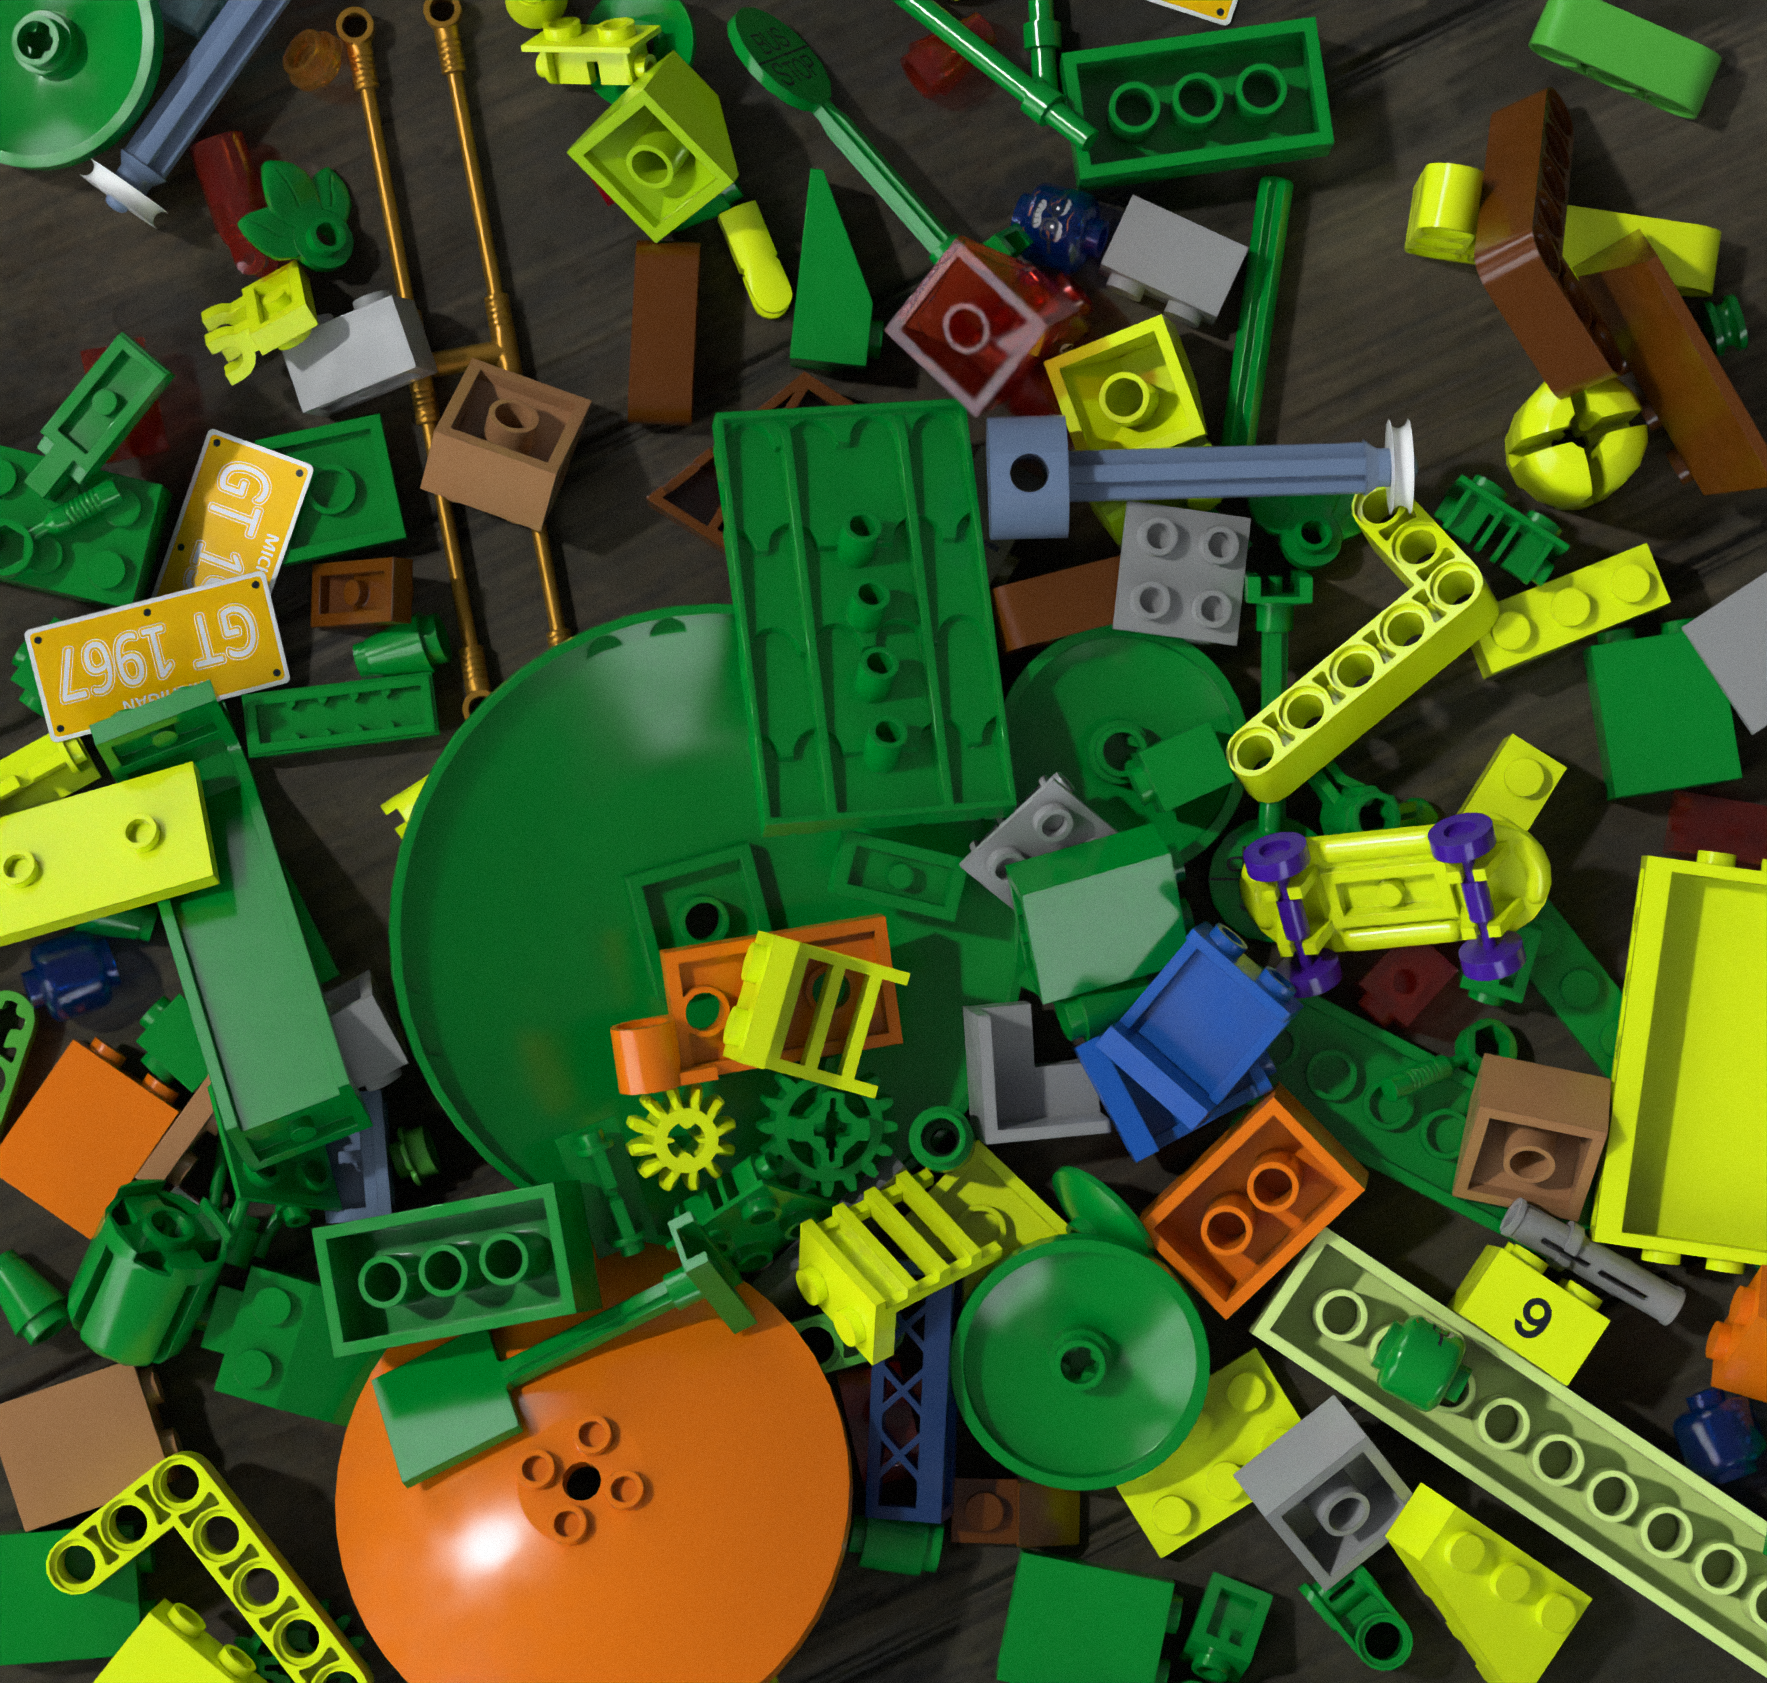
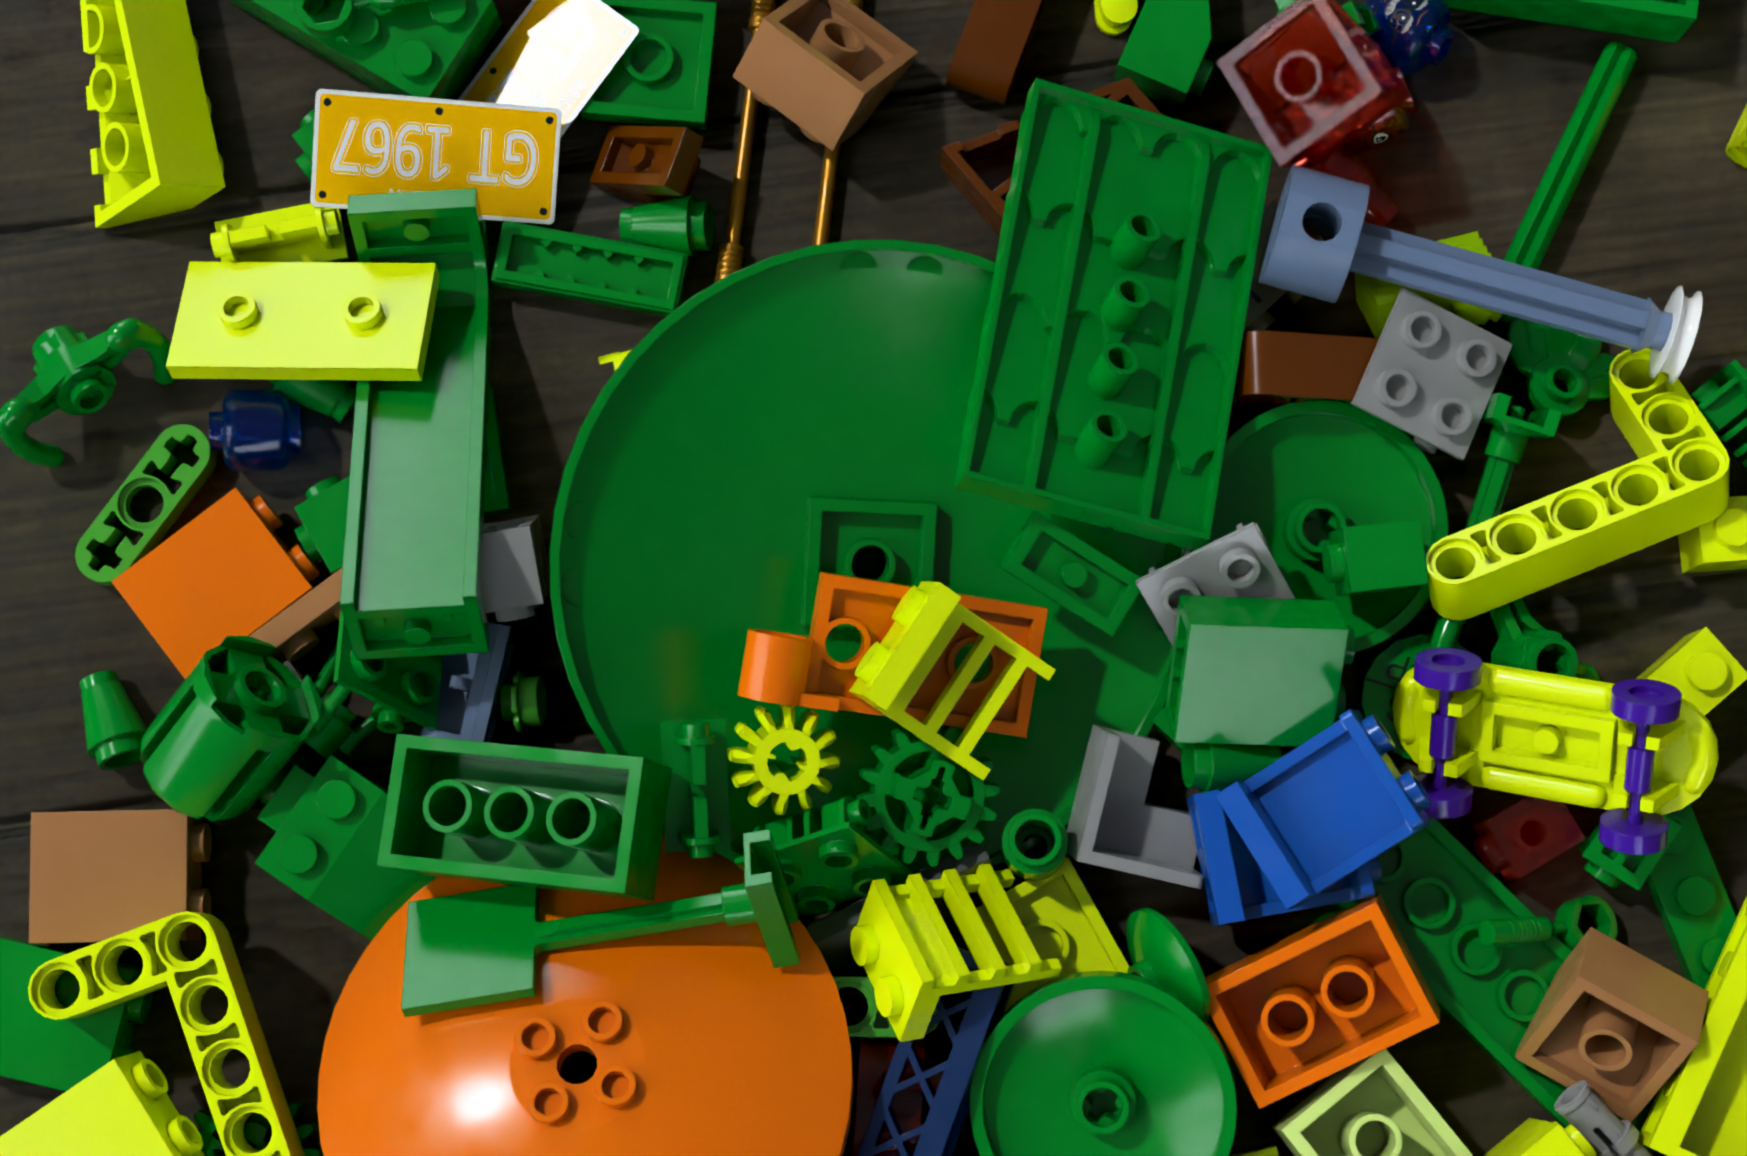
camera: 20 degrees right, 5 degrees down
neon yellow slope [1043,314,1208,450] -> none
light grey brick [1098,195,1249,328] -> none

